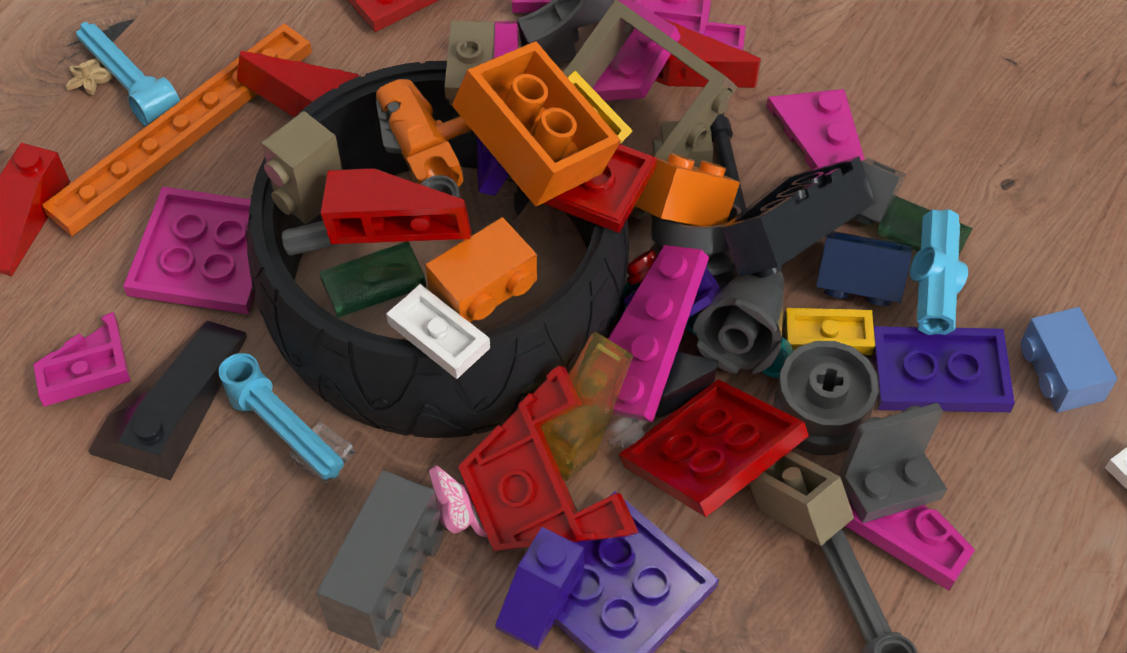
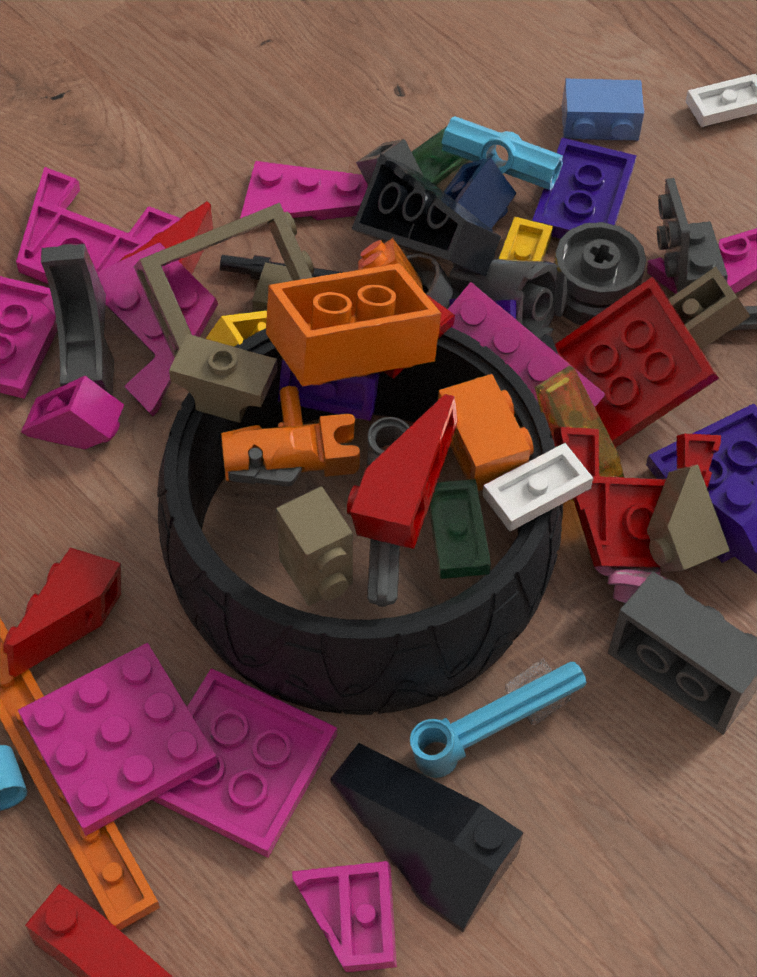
camera: 75 degrees left, 0 degrees up
none -> dark pink plate [18,642,218,836]
none -> dark tan slope [647,464,730,573]

